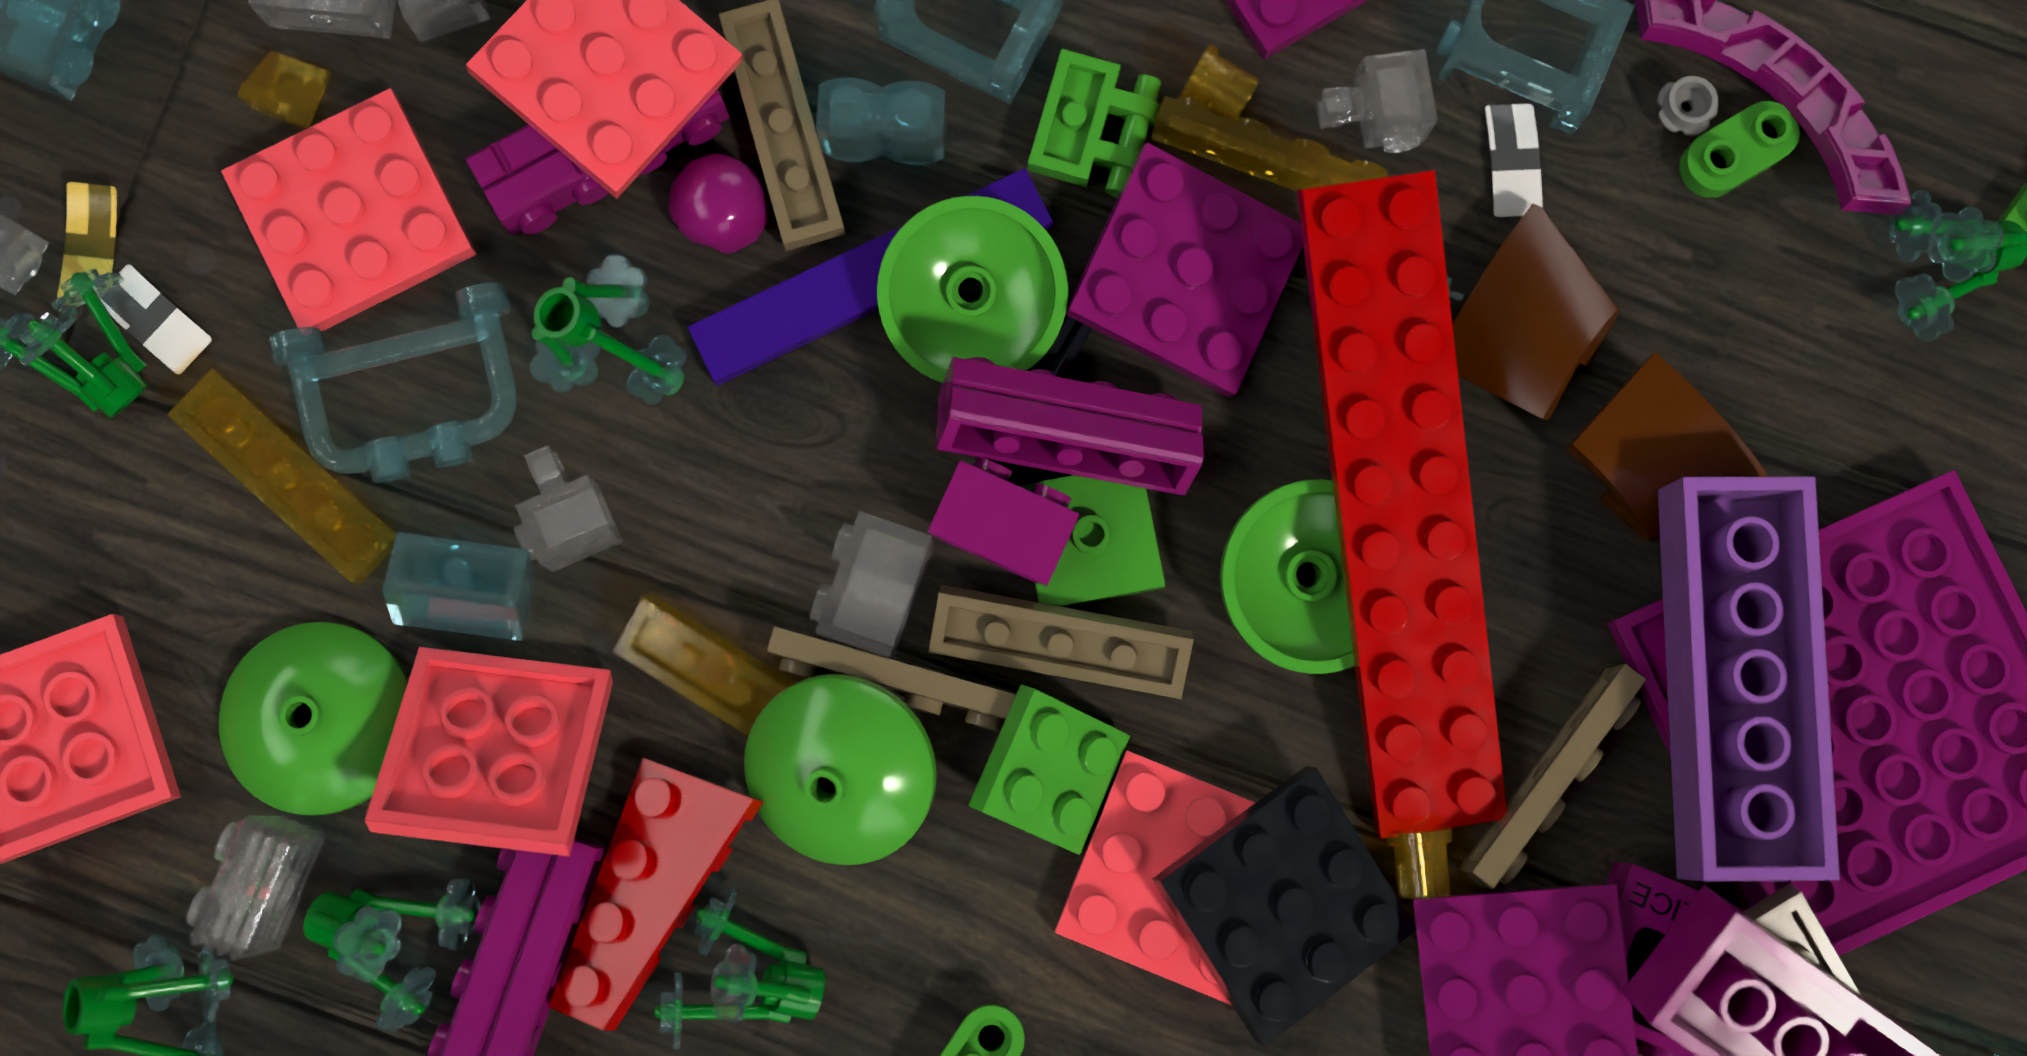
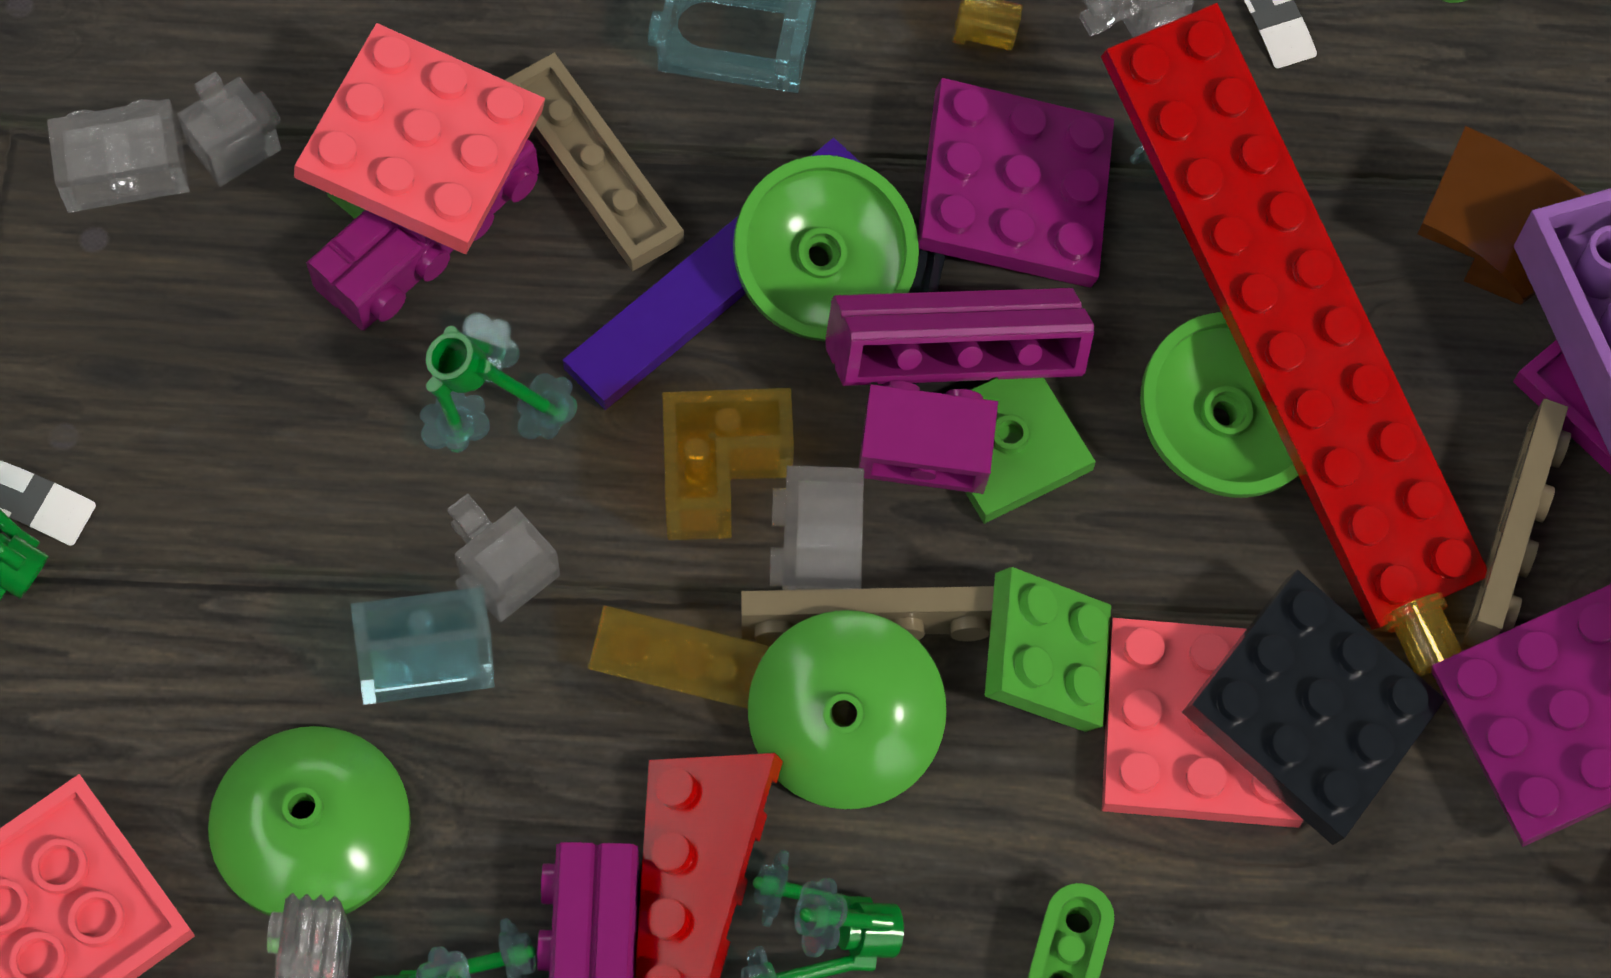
camera: 15 degrees left, 15 degrees down
clear yellow plate [167,368,403,586] -> none
coral plate [221,88,477,338] -> none
clear yellow slope [237,51,331,129] -> none
clear light blue bar [268,282,517,483] -> none
coral plate [365,647,613,856] -> none
magenta hair [668,153,771,254] -> none
clear light blue brick [816,77,947,165] -> none
dark tan plate [928,585,1194,699] -> none
bright green plate [1027,49,1161,198] -> none
clear yellow plate [1151,96,1389,191] -> none
reddish brown slope [1452,203,1620,420] -> none
none -> clear yellow brick [662,388,794,540]

